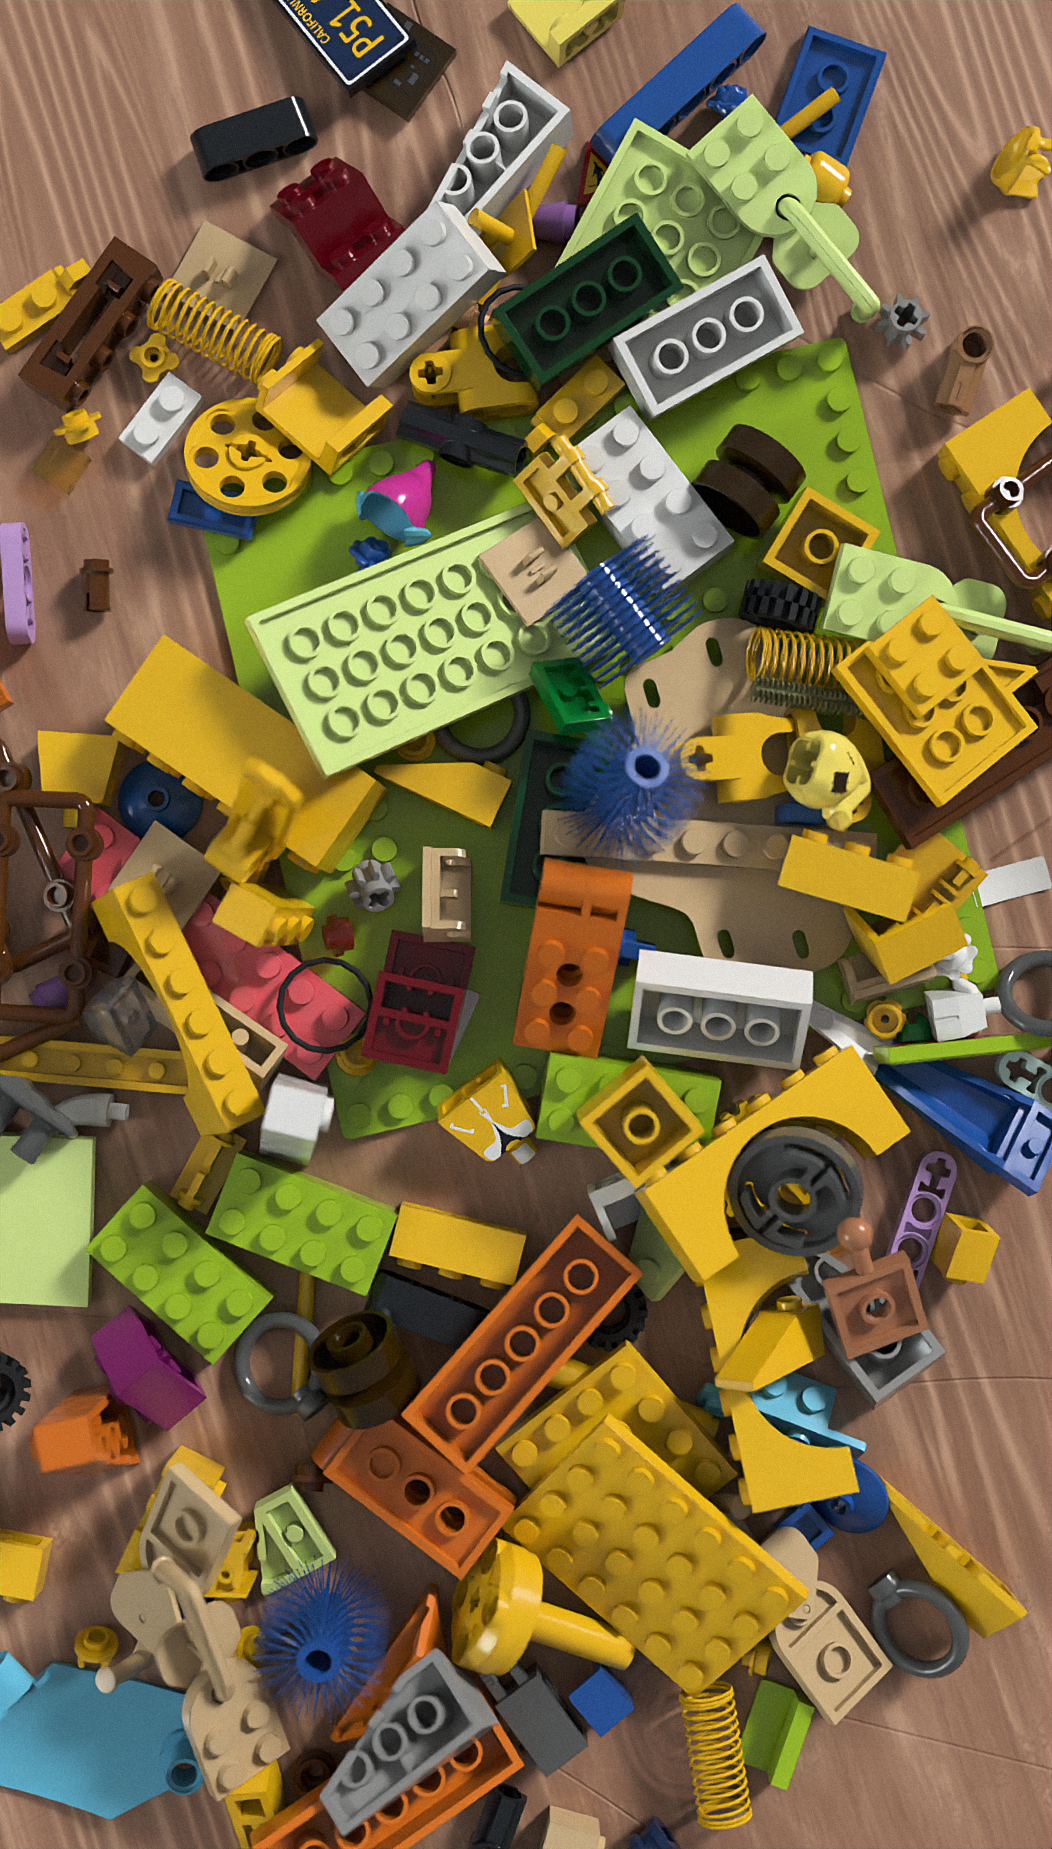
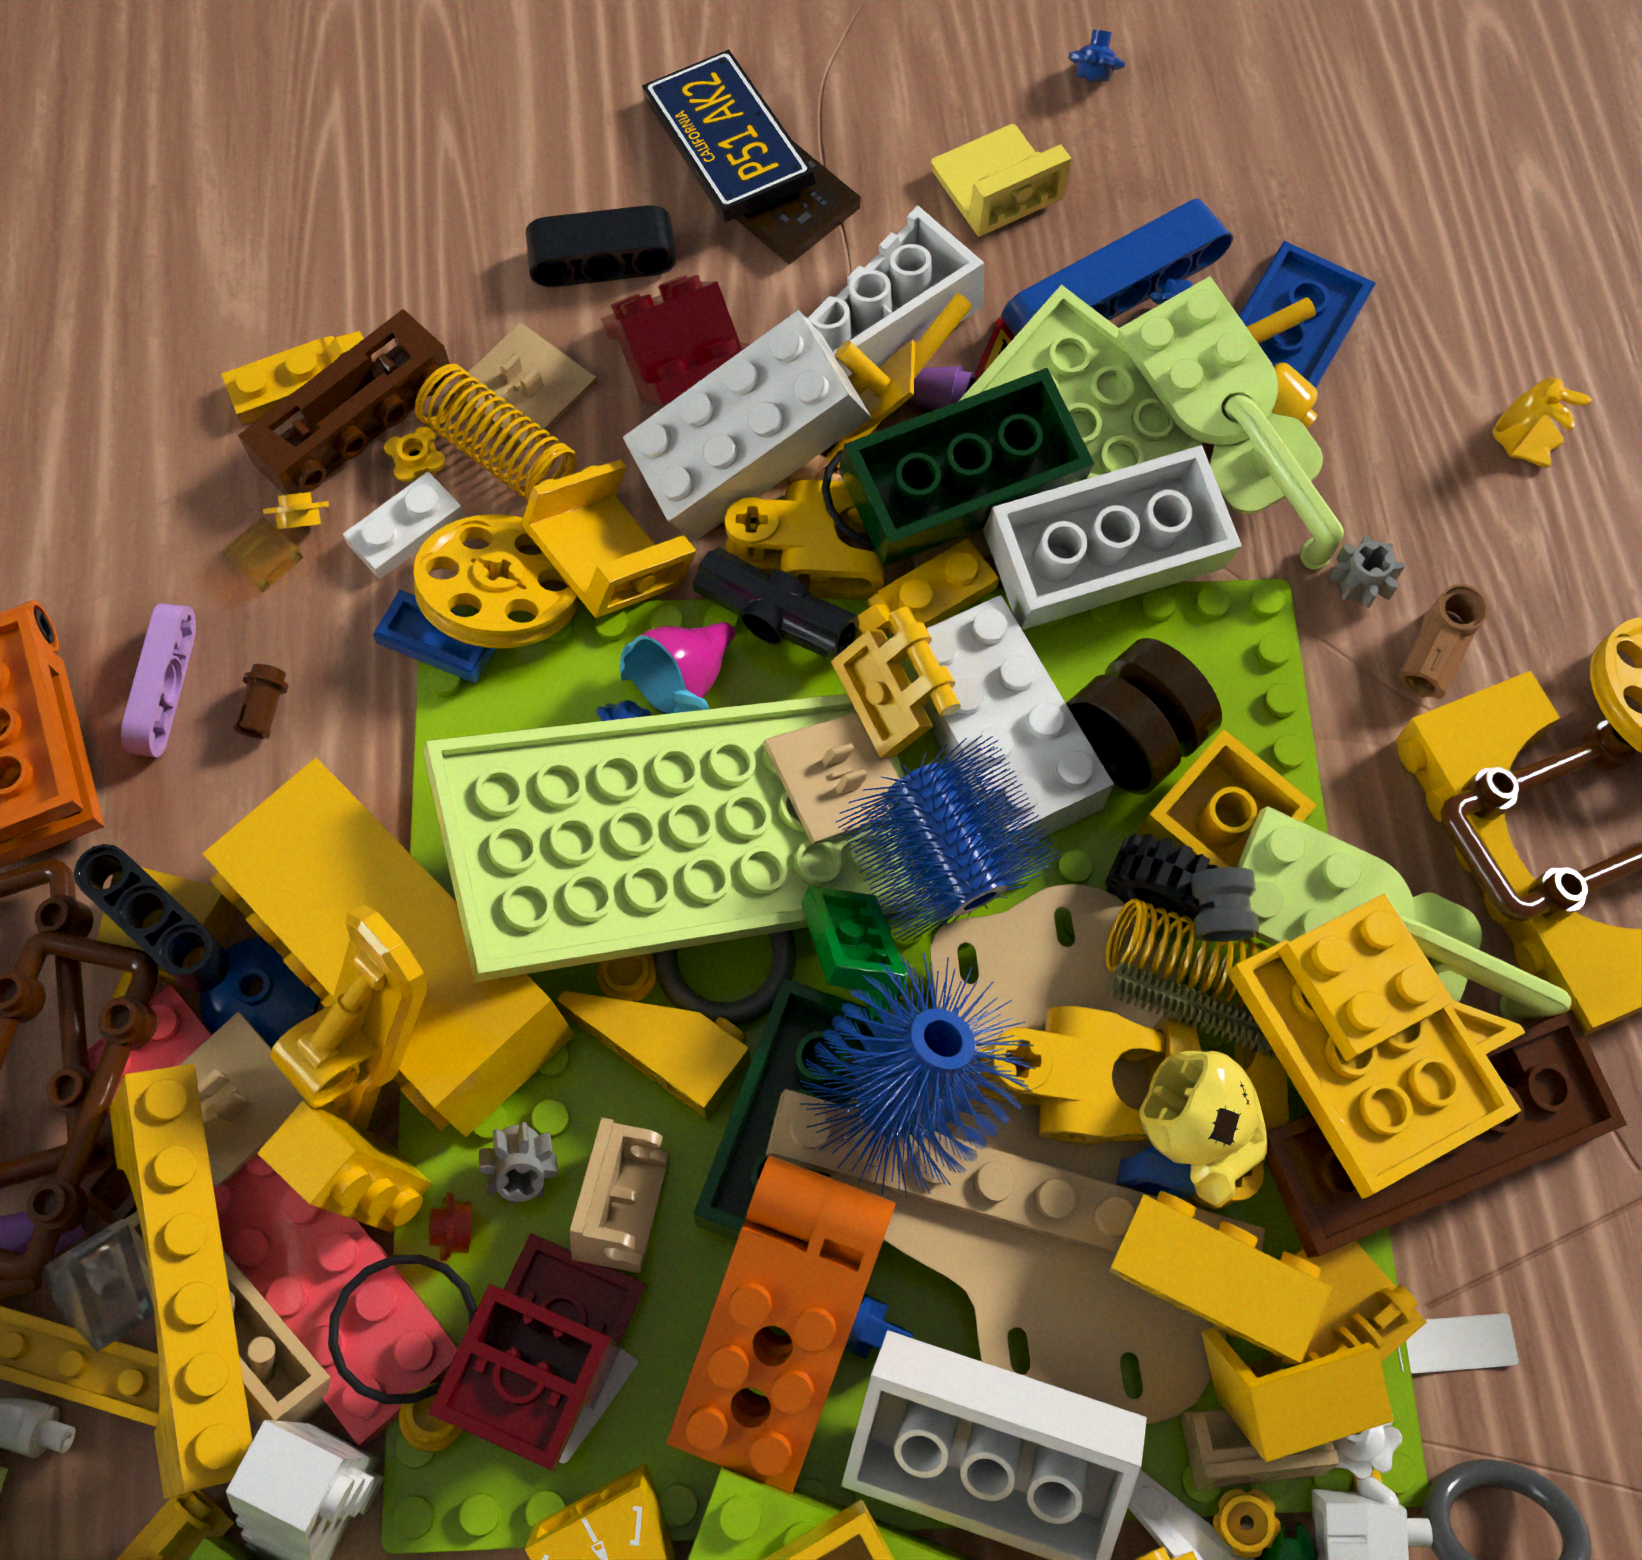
camera: 10 degrees right, 20 degrees down
none -> black beam [74,844,230,992]
none -> dark grey wheel [1191,867,1260,942]

